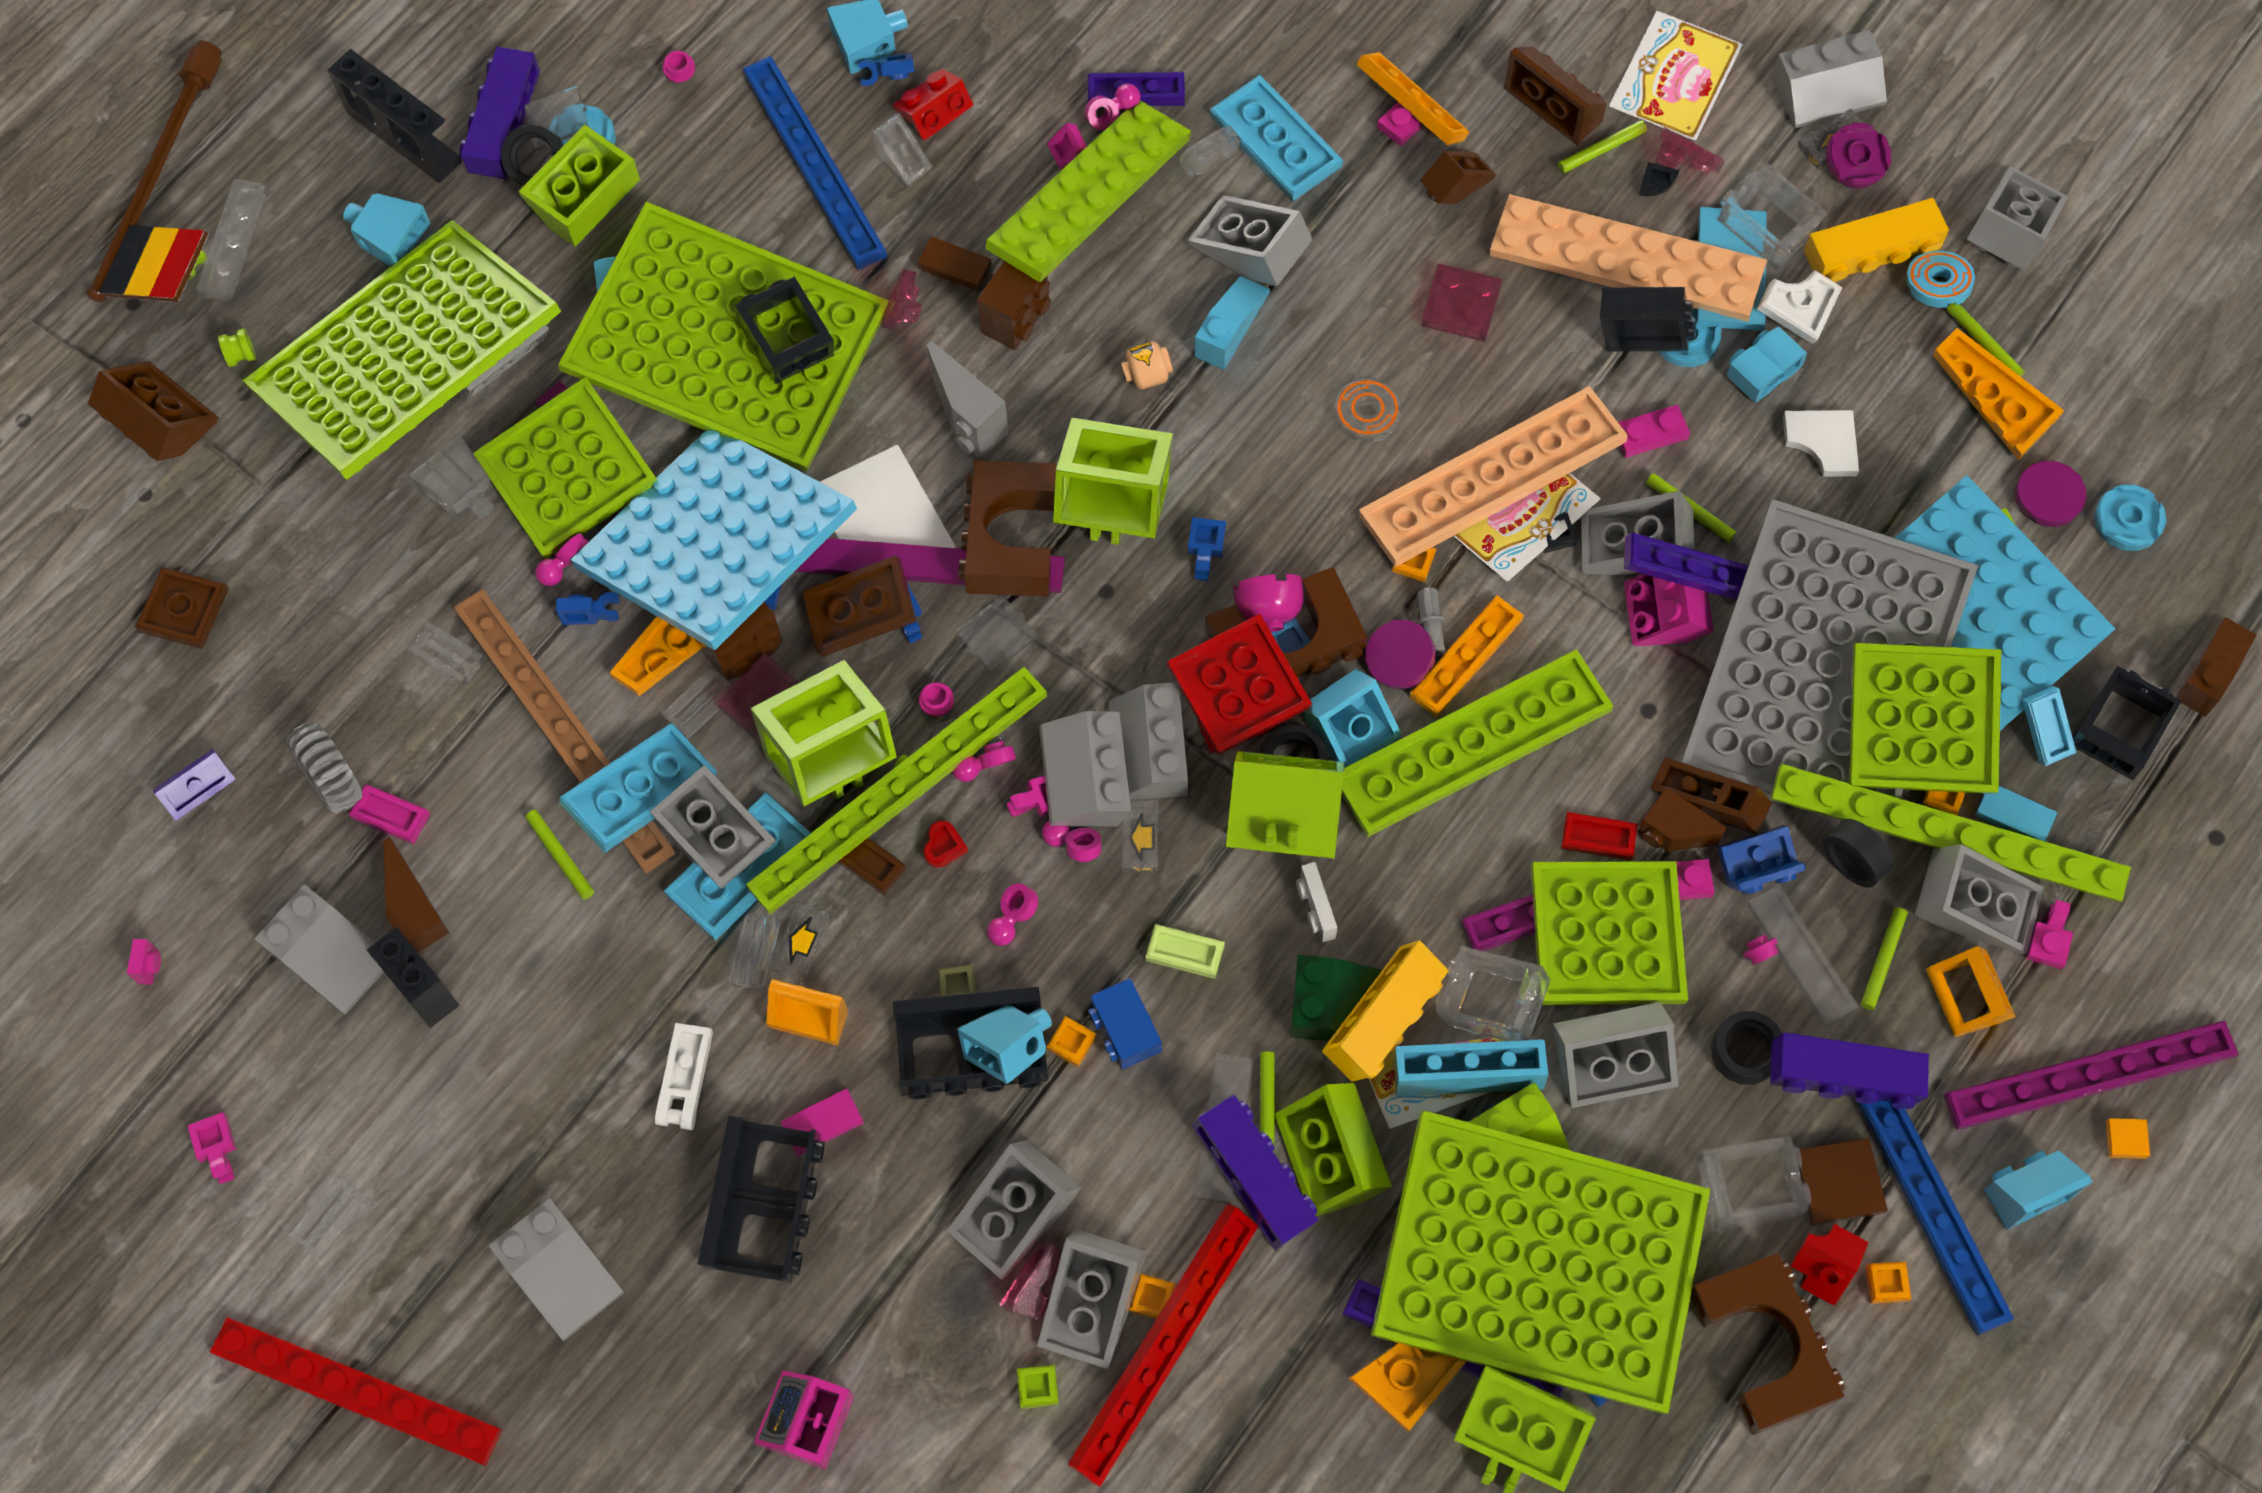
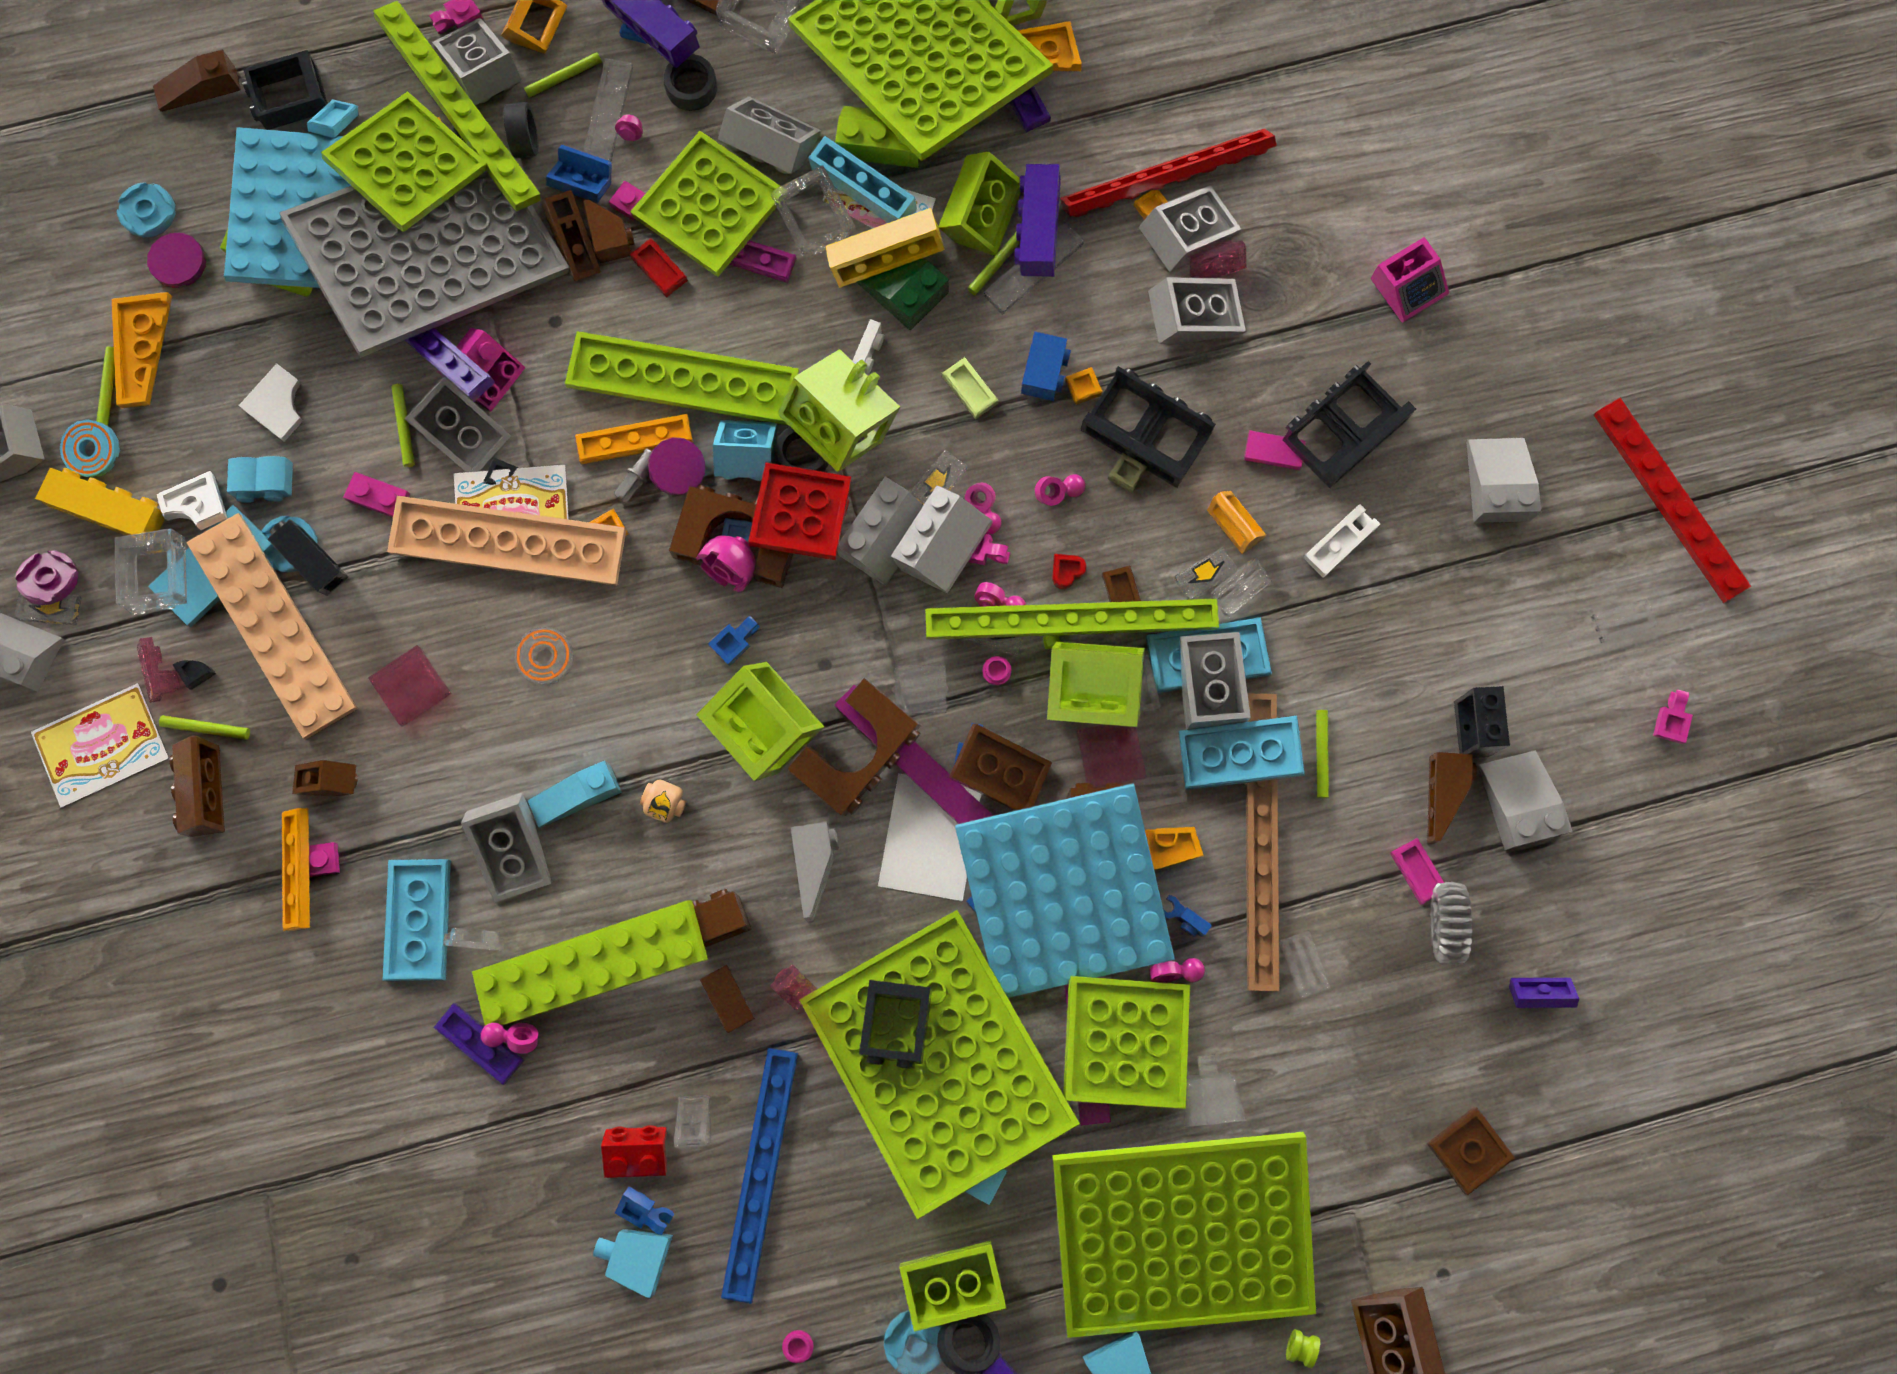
camera: 145 degrees left, 10 degrees up
dark pink plate [126,939,161,985] -> none
medium azure torso [957,1005,1052,1084] -> none
lime tile [1017,1365,1059,1409] -> none
dark pink plate [1046,123,1087,169] -> none
medium azure tile [1974,786,2058,841] -> none

